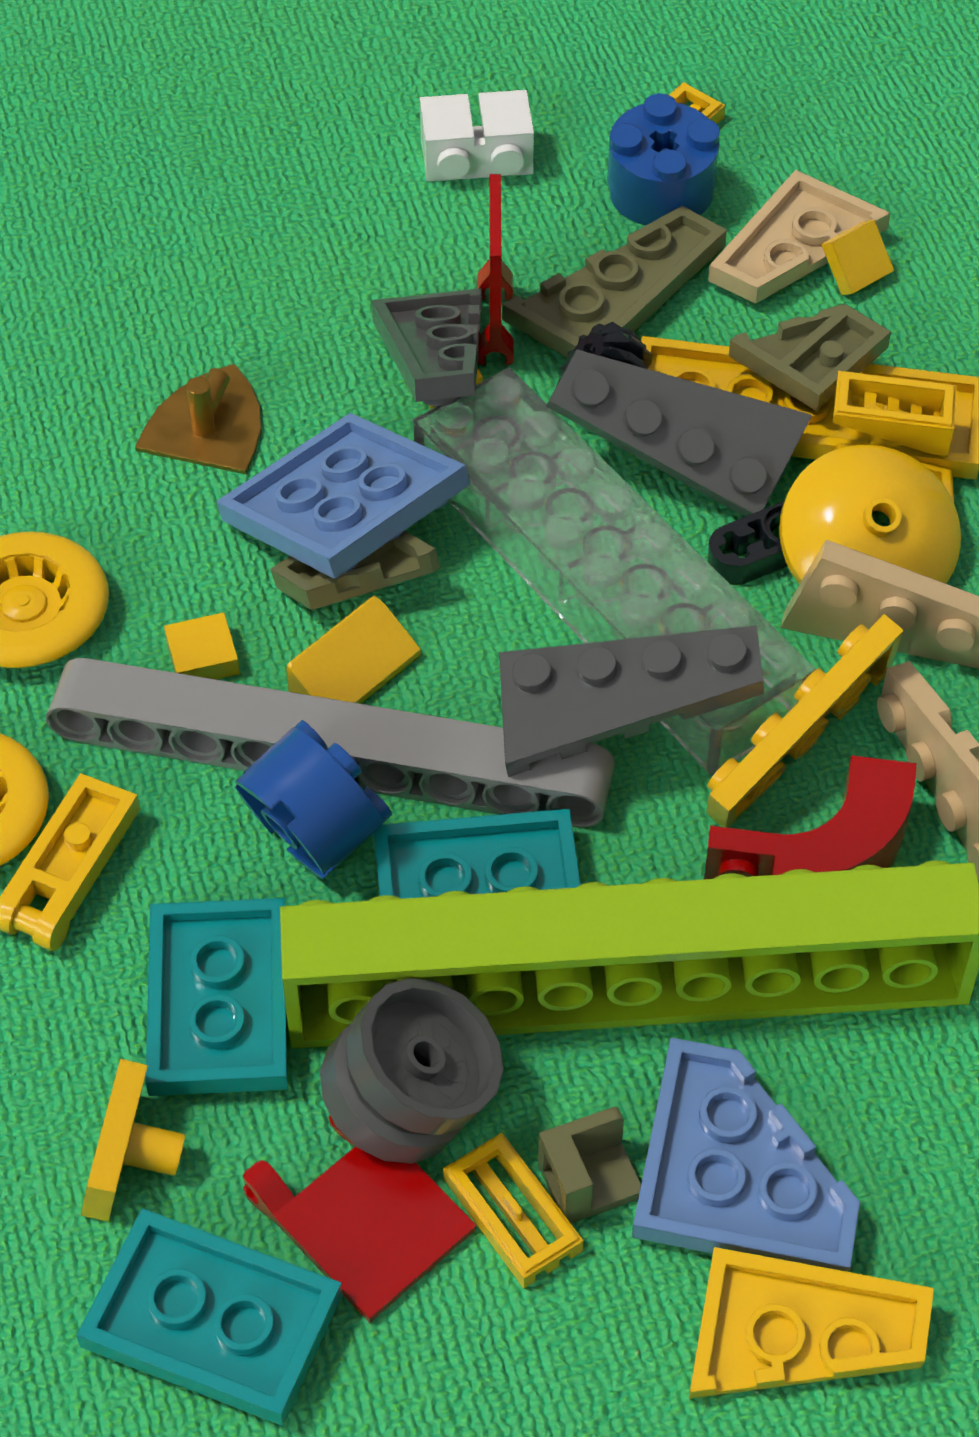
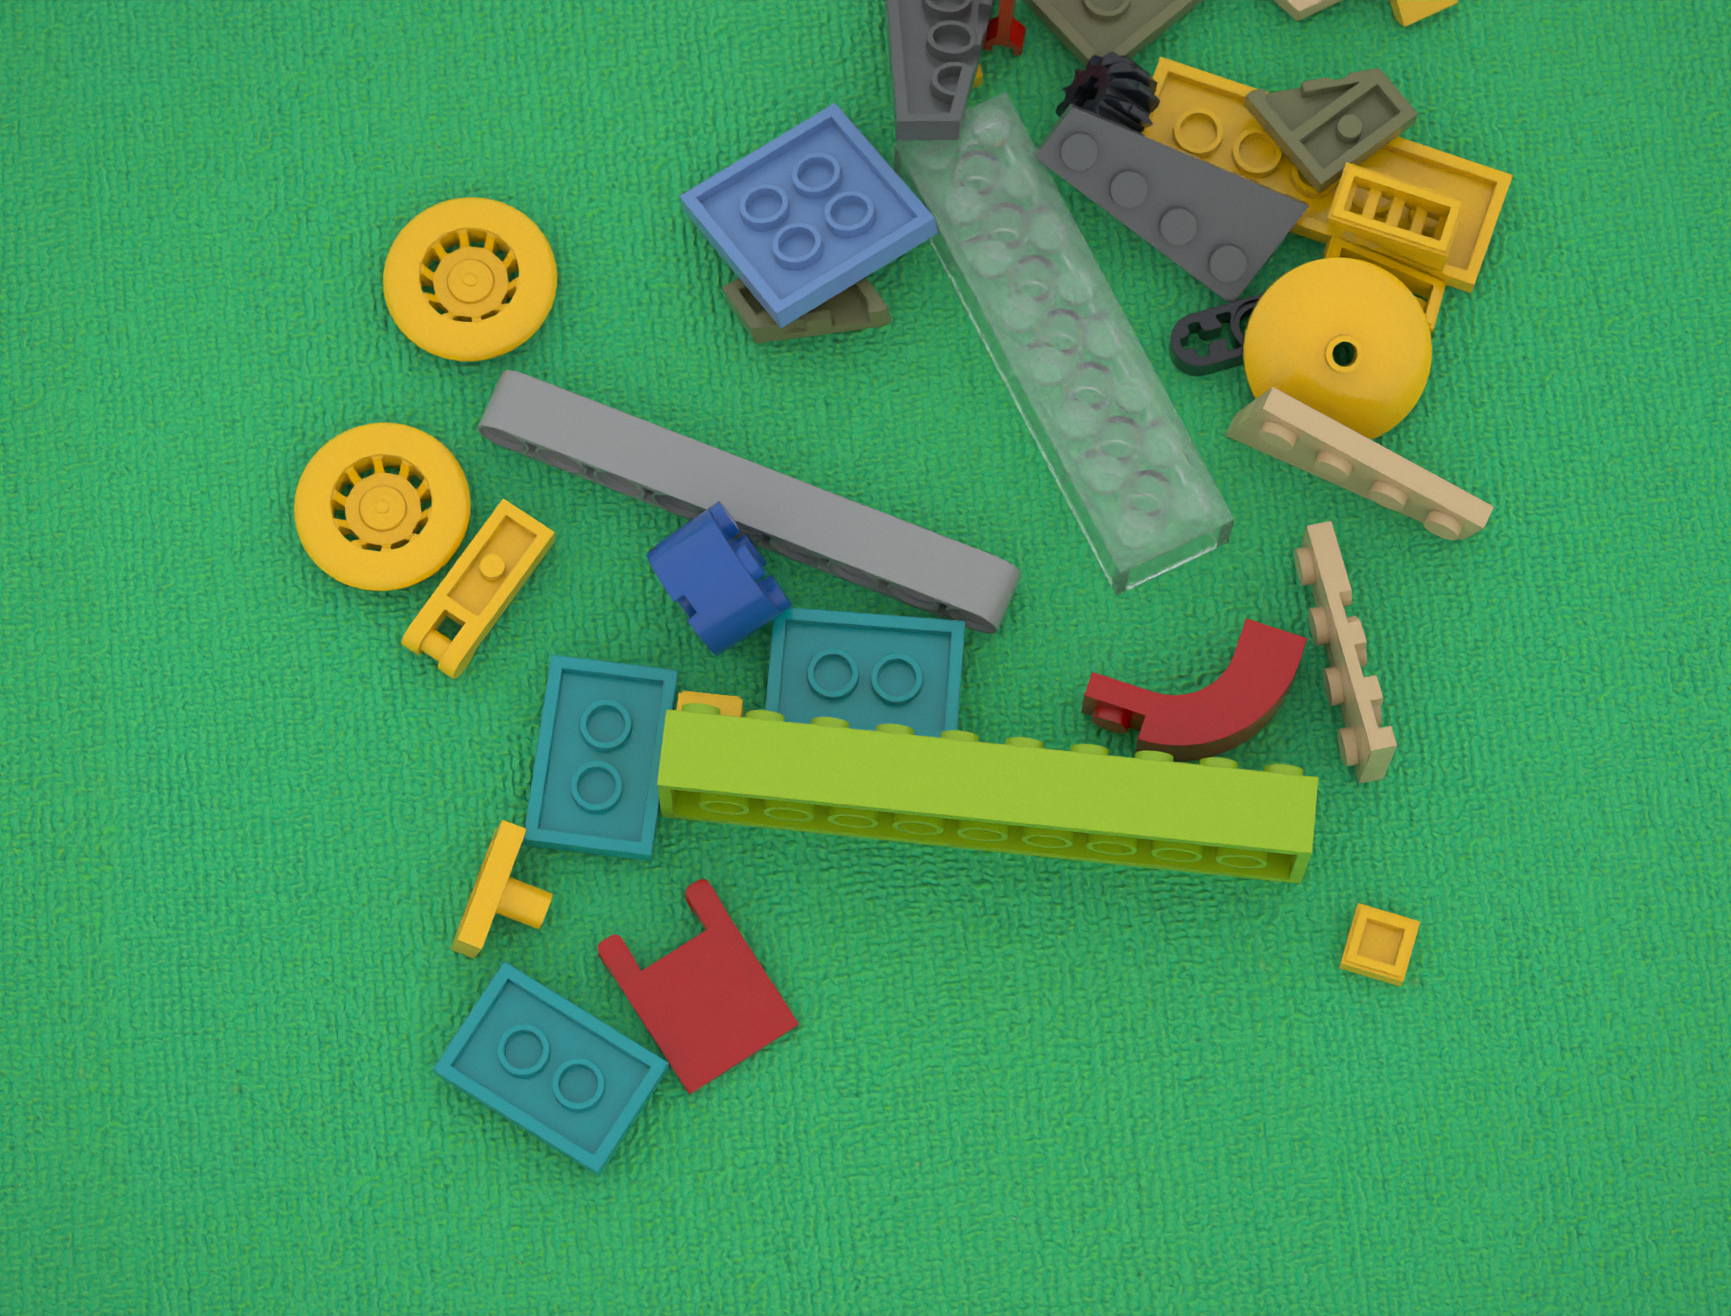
camera: 10 degrees right, 20 degrees up
pearl gold shield [135,364,261,474] -> none
yellow tile [164,612,240,680] -> none
yellow slope [286,595,421,704] -> none
dark grey wheel [320,978,503,1164] -> none
yellow tile [443,1133,584,1289] -> none
dark grey wing [499,625,764,777] -> none
olive panel [538,1107,641,1223] -> none
medium blue plate [632,1037,860,1272] -> none
yellow wing [689,1247,934,1399] -> none
yellow wing [706,614,904,828] -> none

